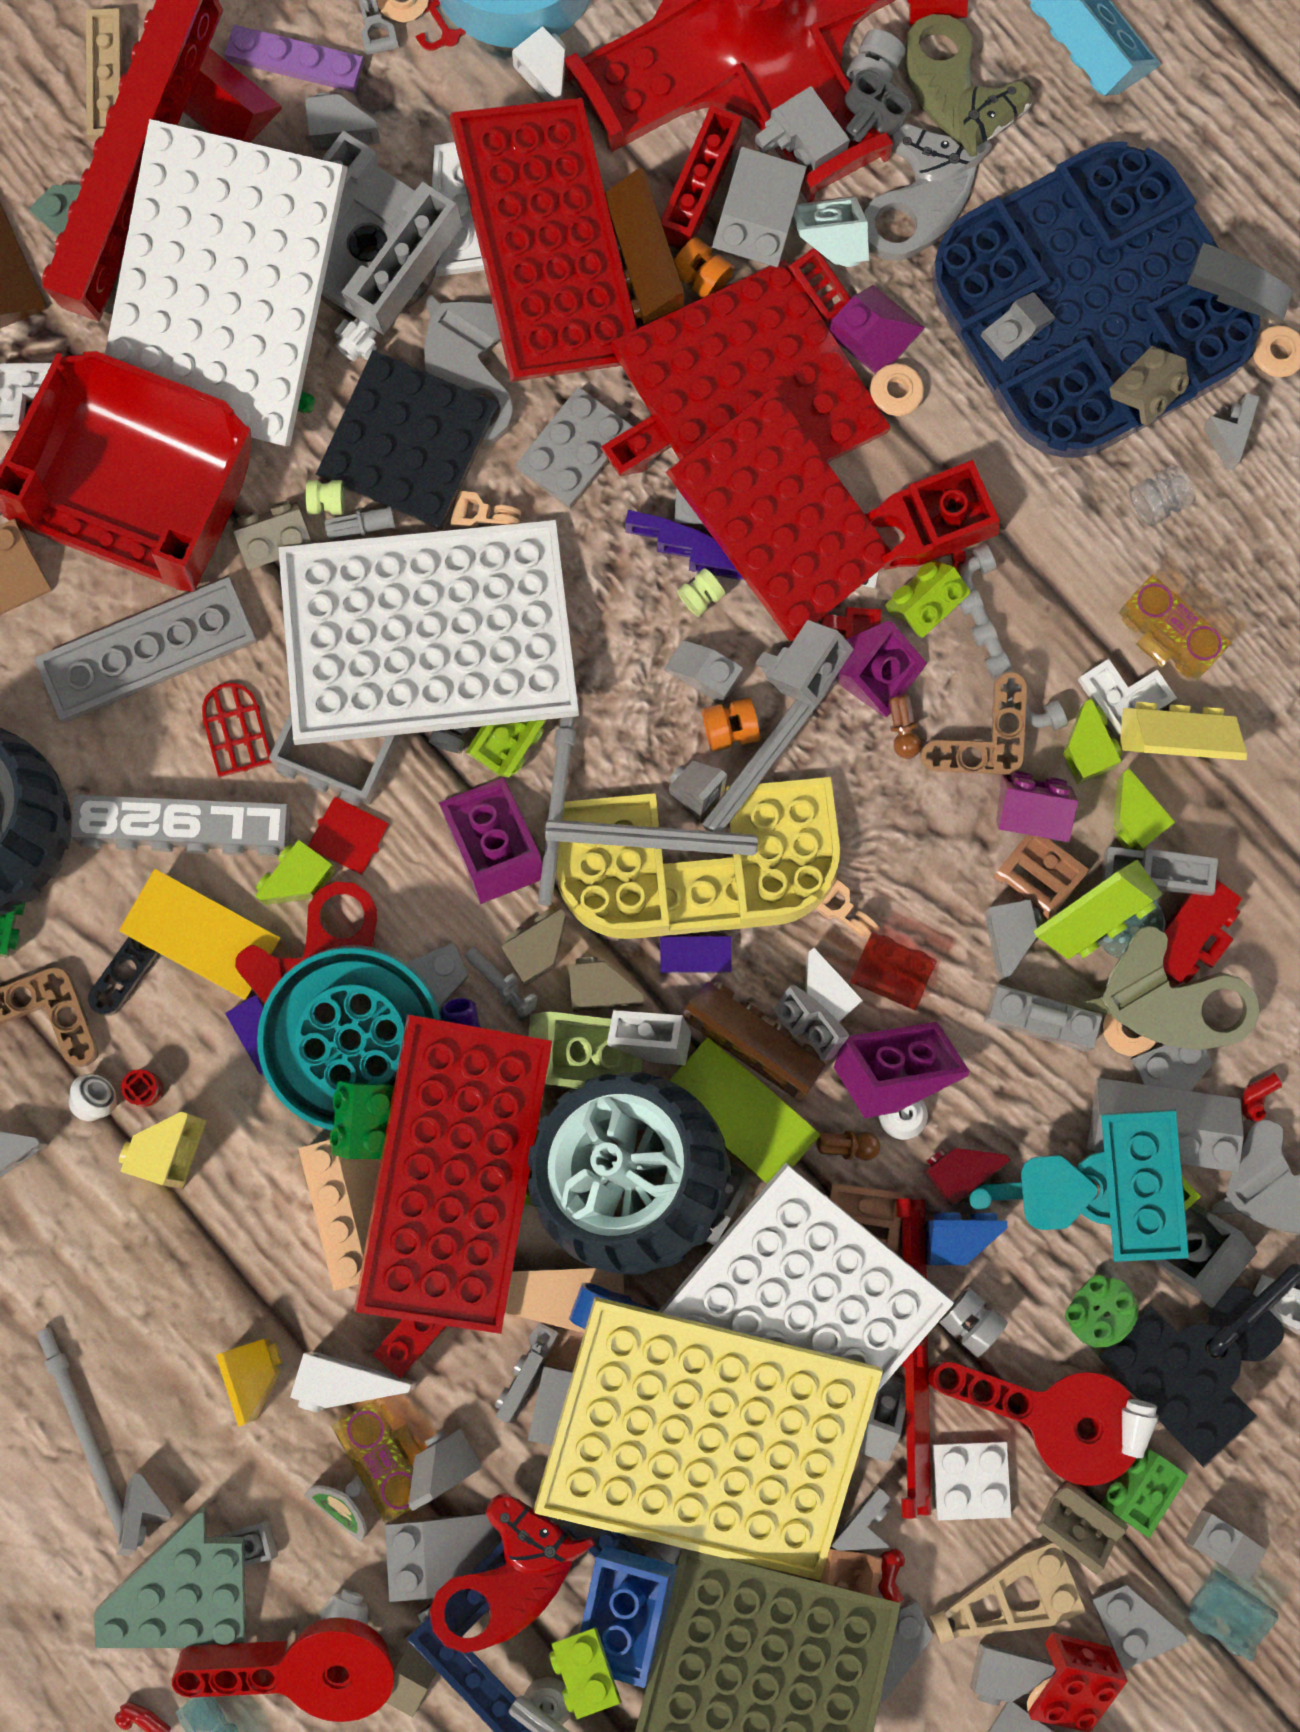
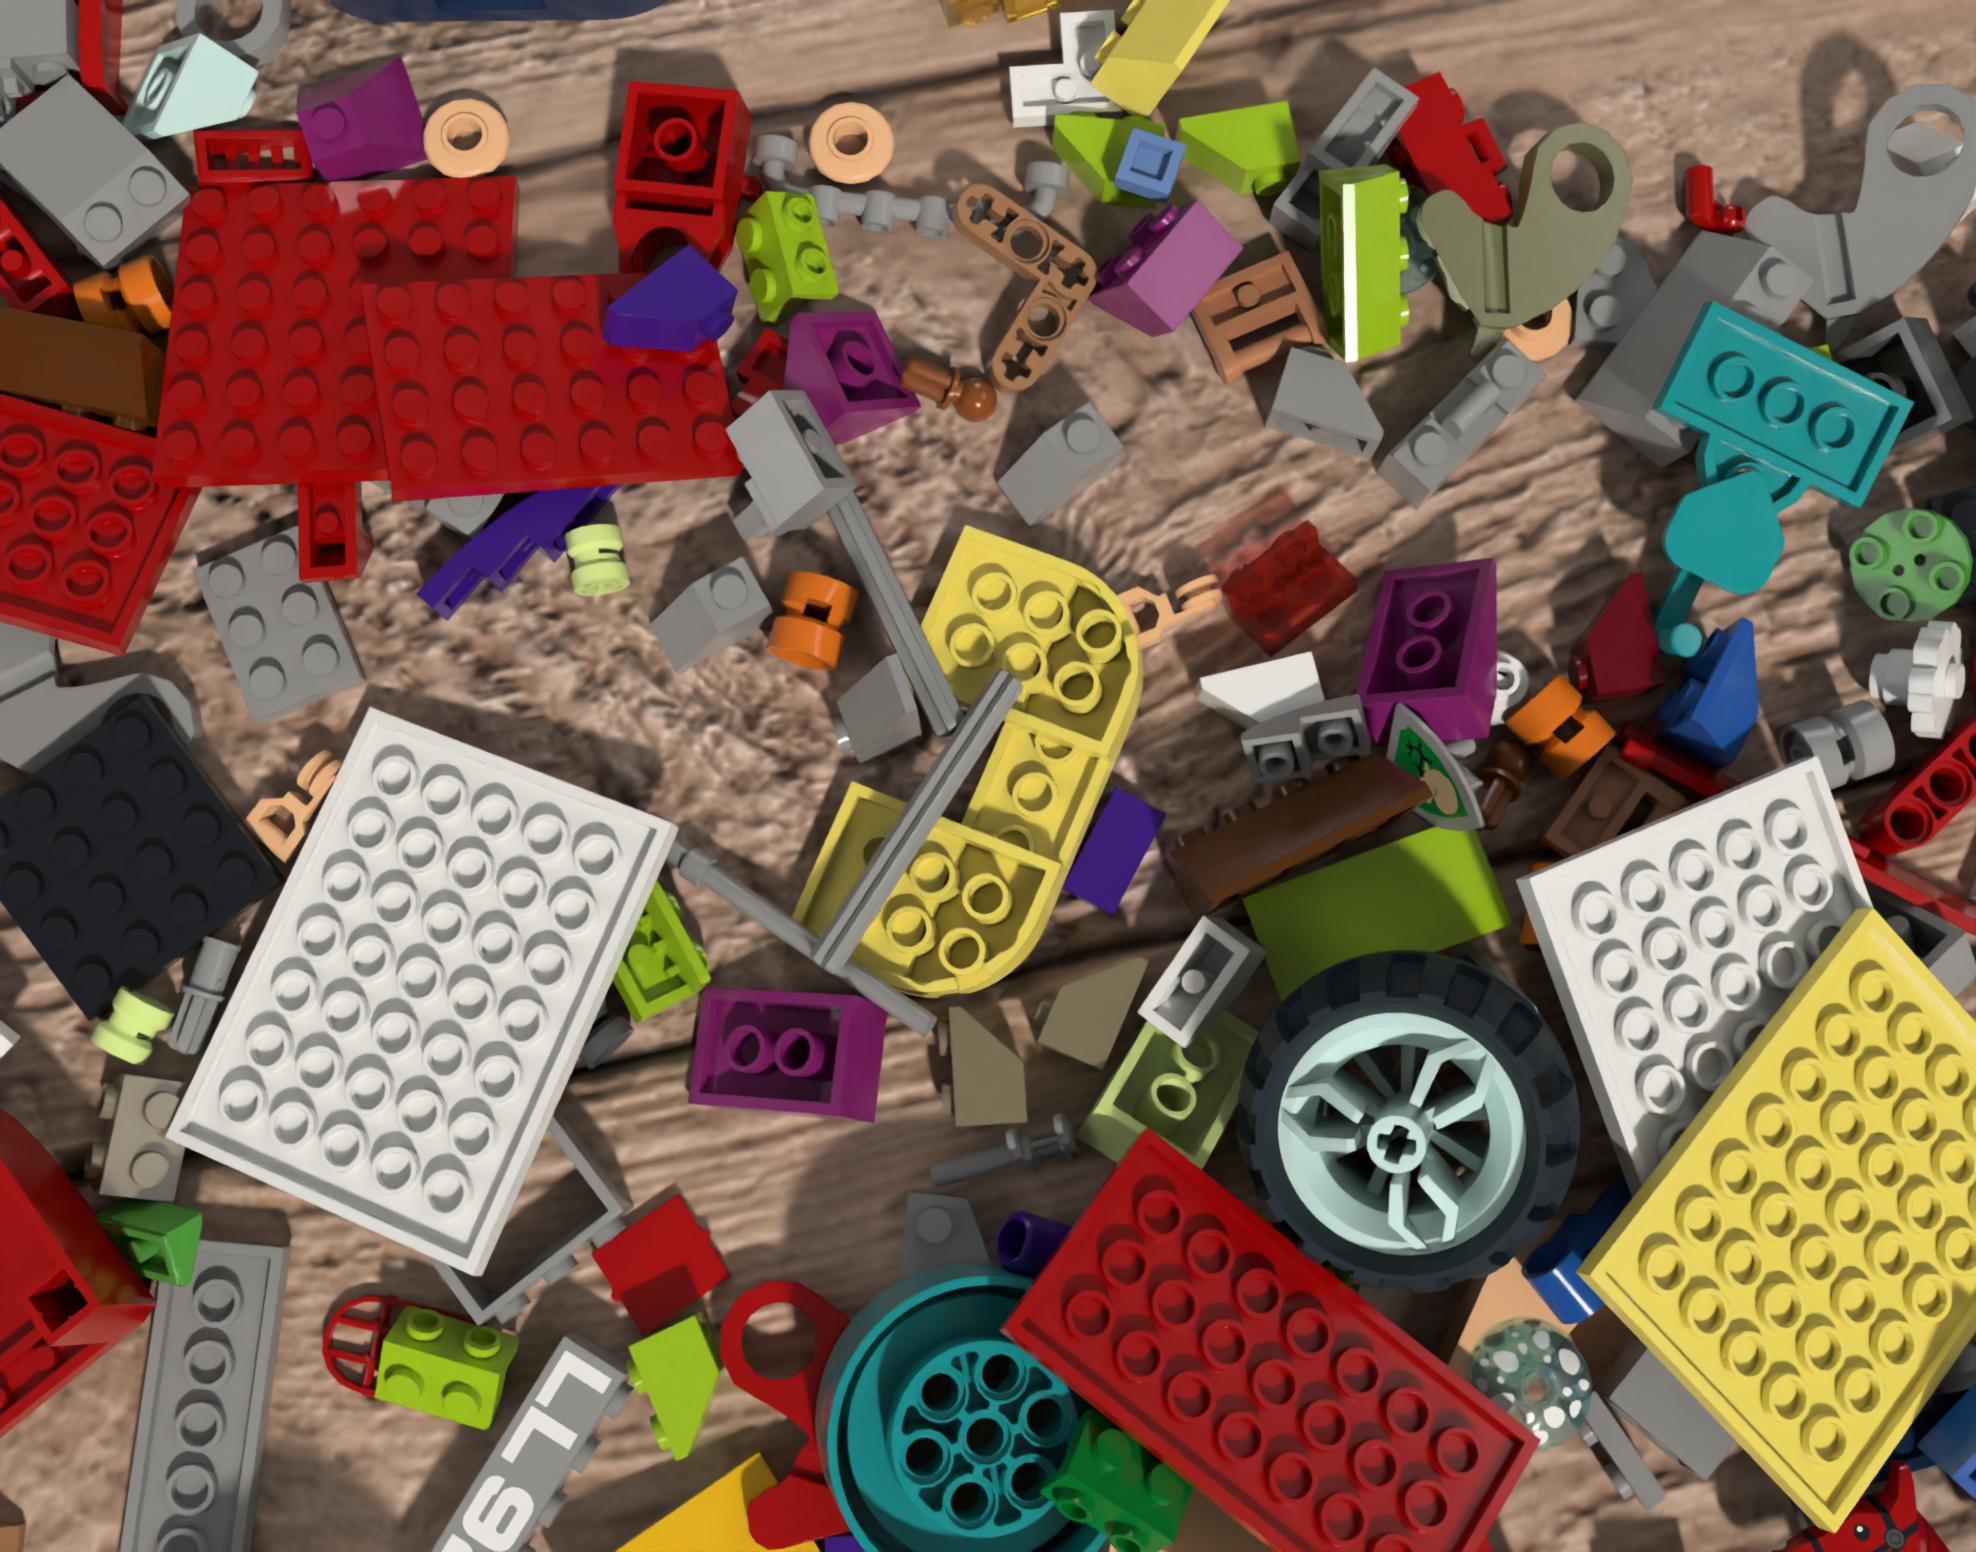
camera: 60 degrees left, 0 degrees up
none -> bright green slope [95,1197,203,1287]
none -> lime bracket [374,1306,519,1432]
none -> dark purple slope [602,244,738,352]
none -> light nougat piece [808,101,895,184]
none -> light grey slope [997,401,1123,529]
none -> medium blue plate [1114,127,1187,204]
none -> shield [1386,702,1486,831]
none -> clear light blue dish [1470,1324,1592,1451]
none -> orange wheel [1504,673,1617,782]
none -> white plant [1869,621,1965,739]

